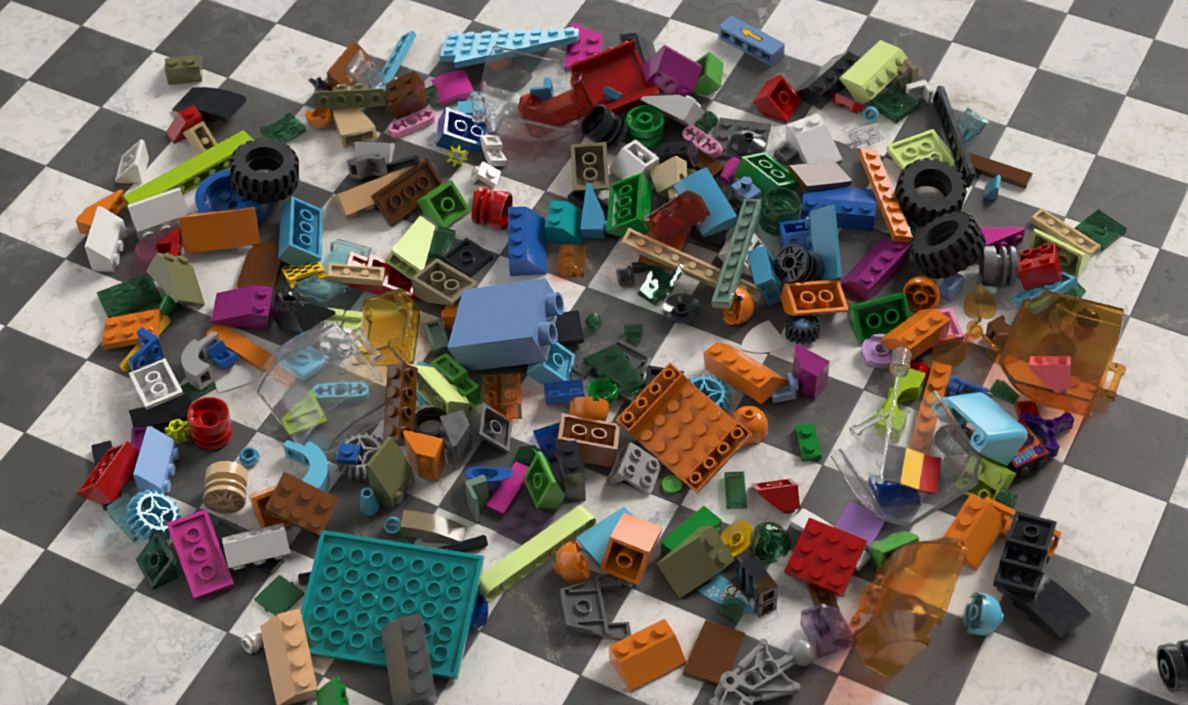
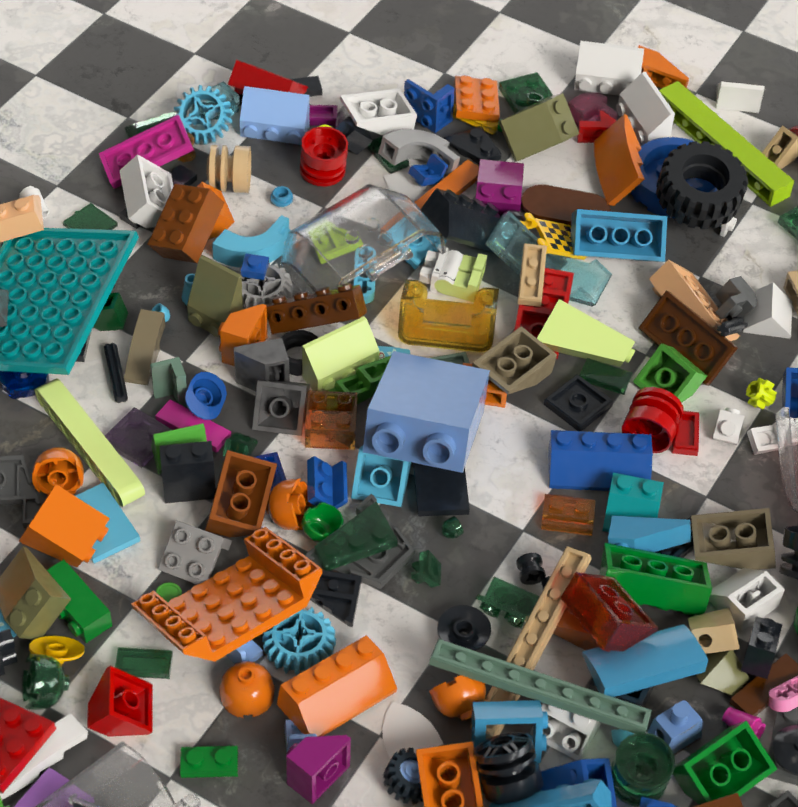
camera: 90 degrees right, 0 degrees up
none -> black wing [444,126,502,164]

